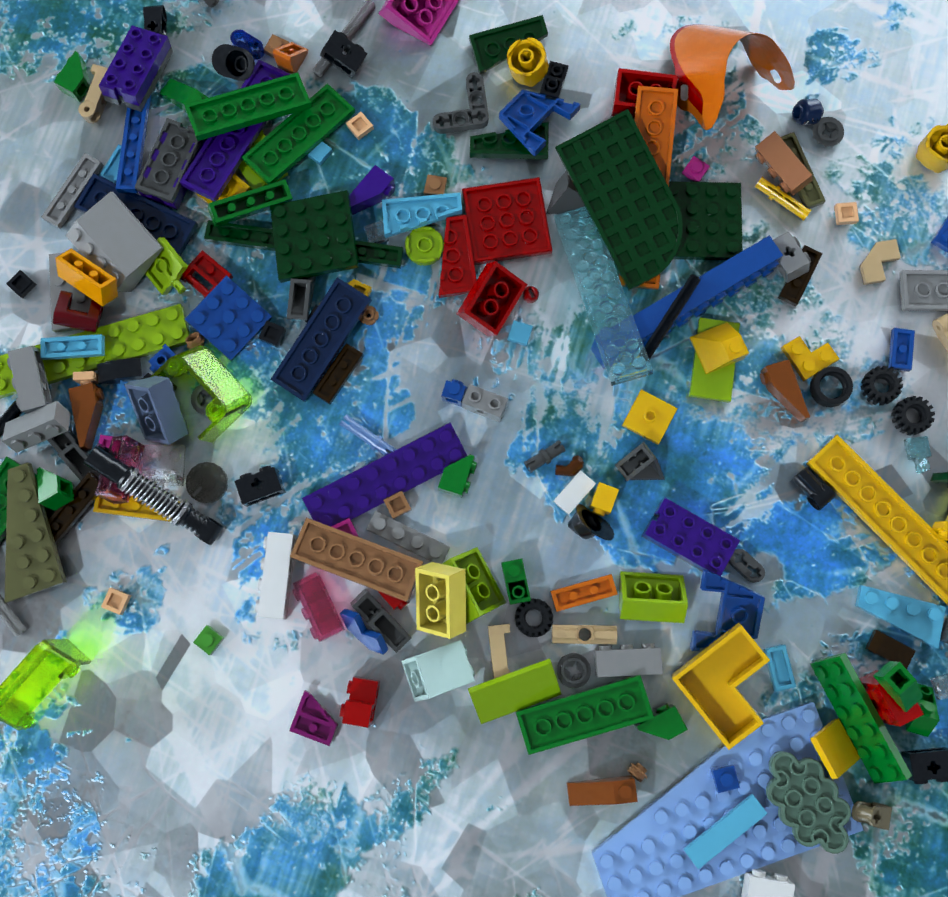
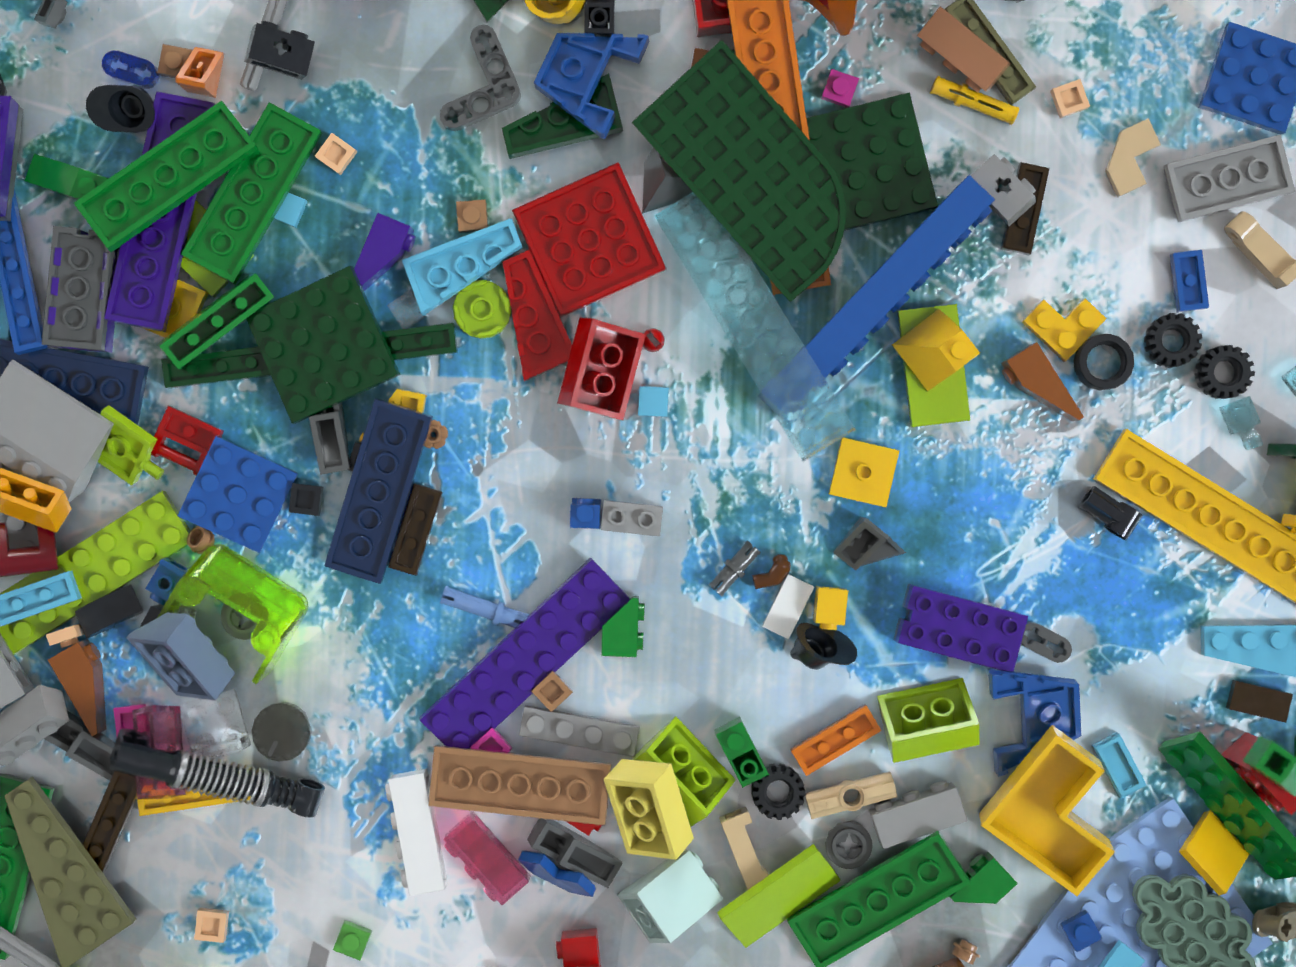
camera: 15 degrees left, 10 degrees up
green slope [37,467,74,511] -> none
black brick [235,466,286,507] -> none
black axle [638,274,700,364] -> none

